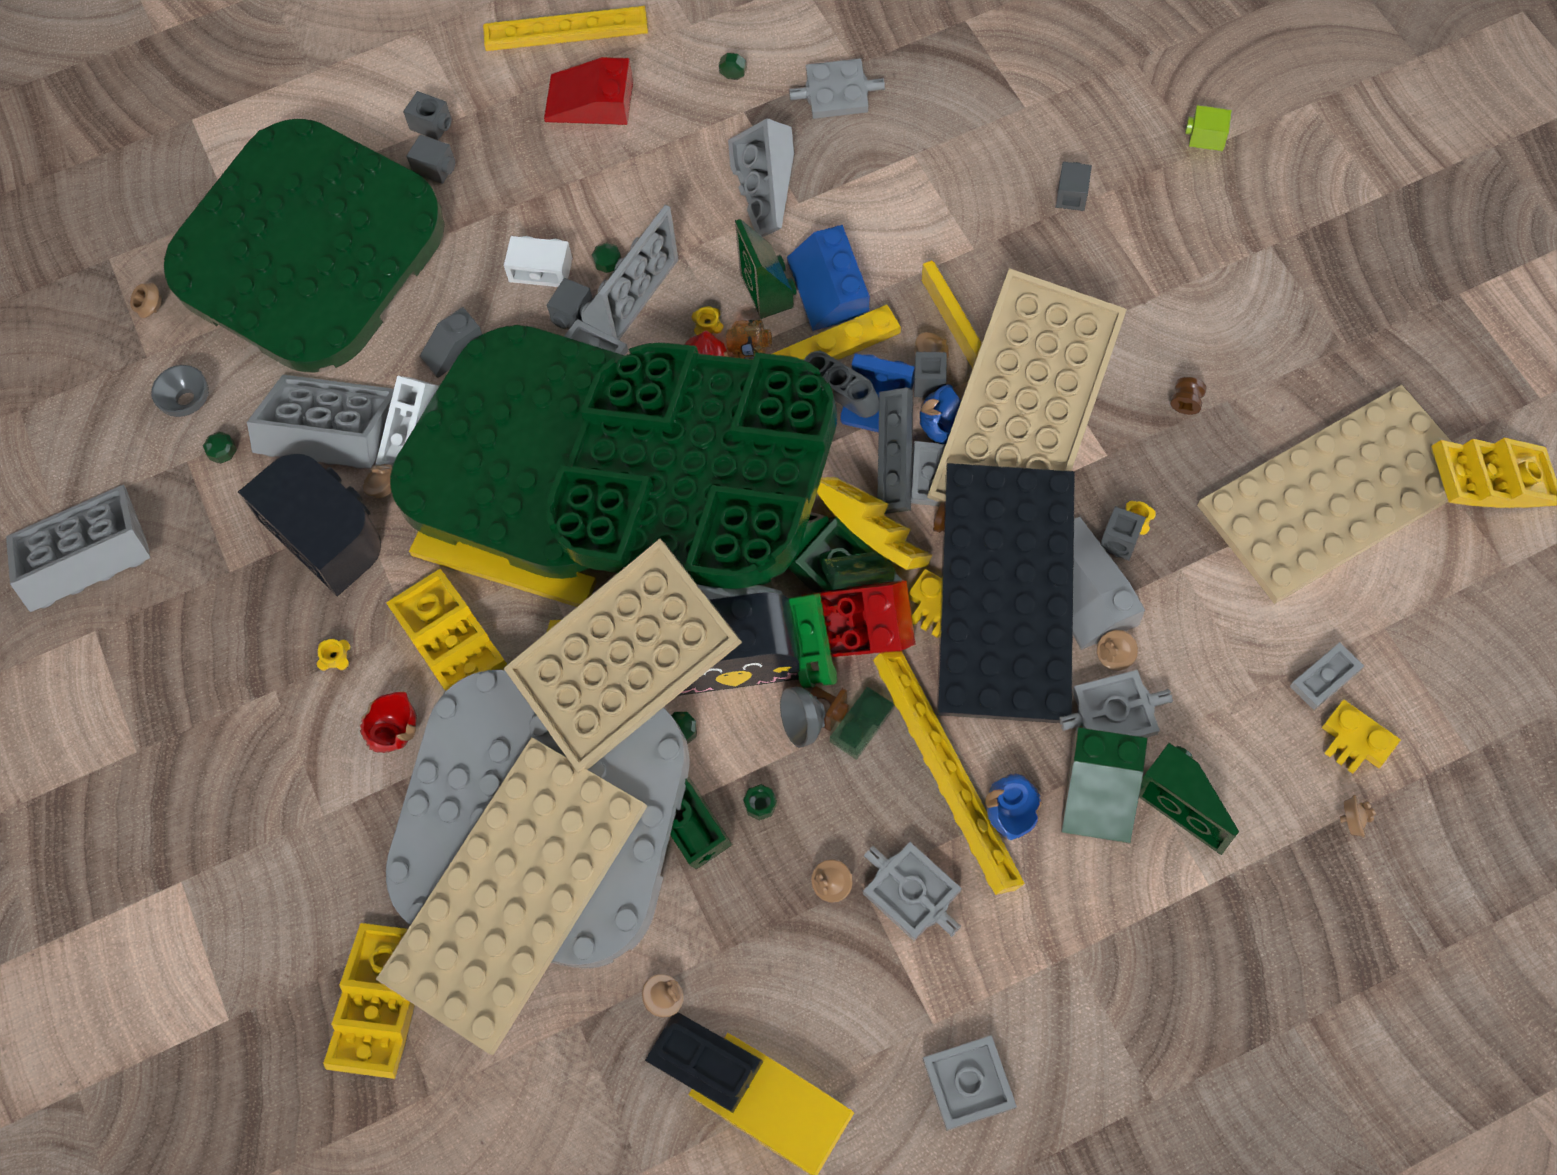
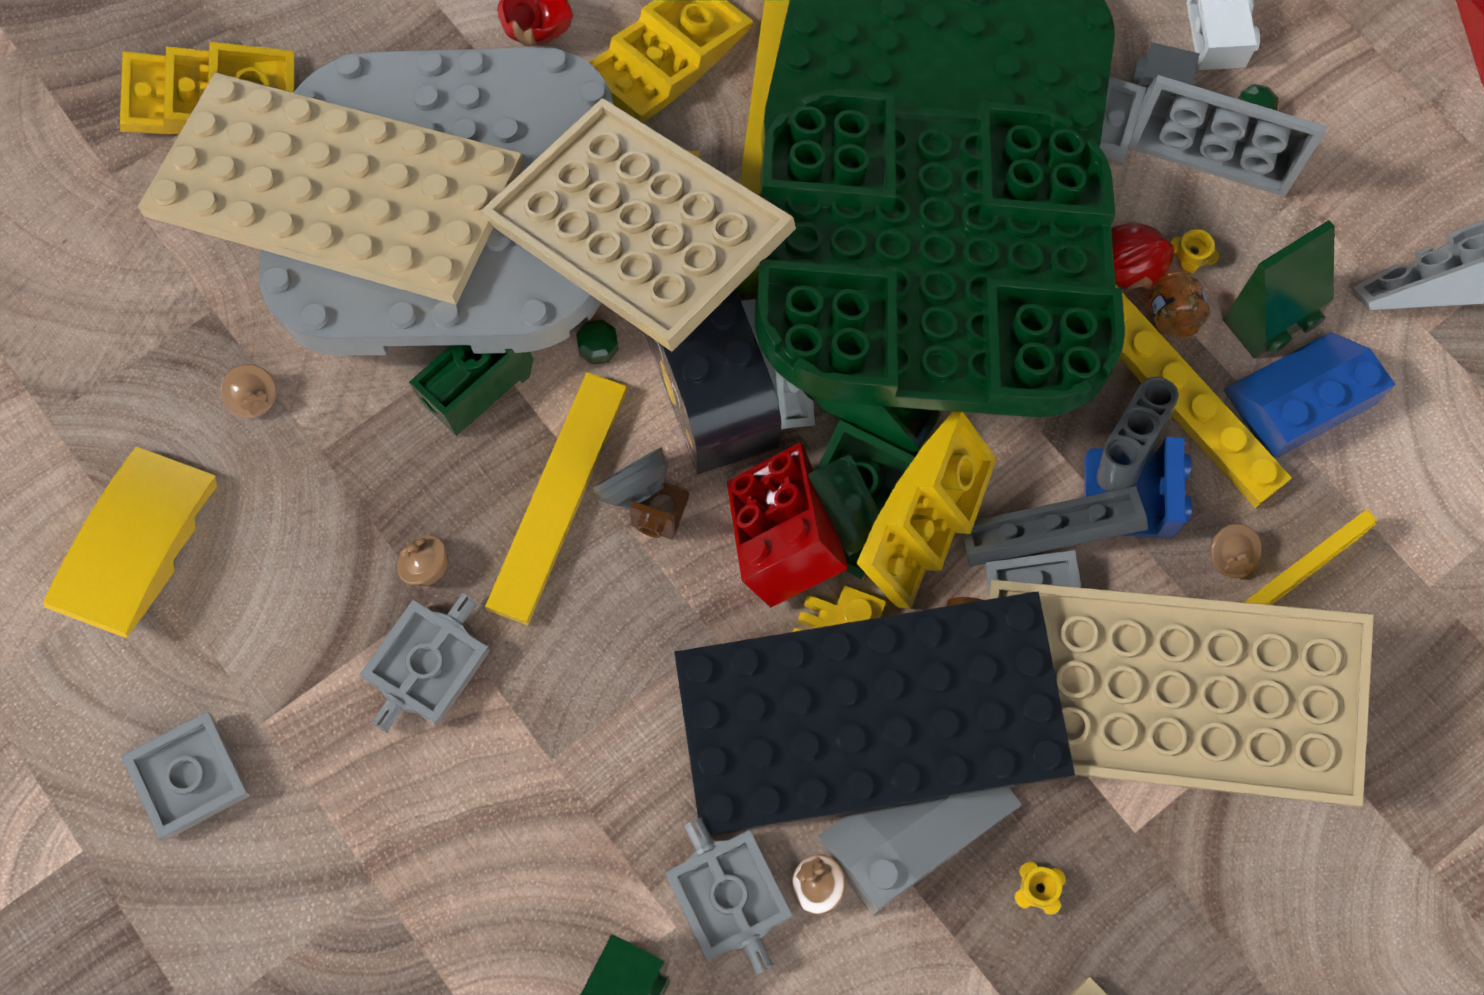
camera: 70 degrees right, 5 degrees up
black piece [645,1012,763,1113] -> none
dark green tile [743,784,777,821] -> none
green plate [789,593,837,688] -> none
clear green plate [829,686,895,760] -> none
yellow plate [873,651,1025,895] -> none
dark grey brick [914,352,947,398] -> none
blue hair [920,384,962,444] -> none
blue hair [985,773,1042,840] -> none
slope [1061,727,1148,843] -> none
dark grey brick [1101,506,1146,561] -> none
reddish brown wheel [1170,377,1207,415] -> none
none -> yellow tile [485,372,627,626]

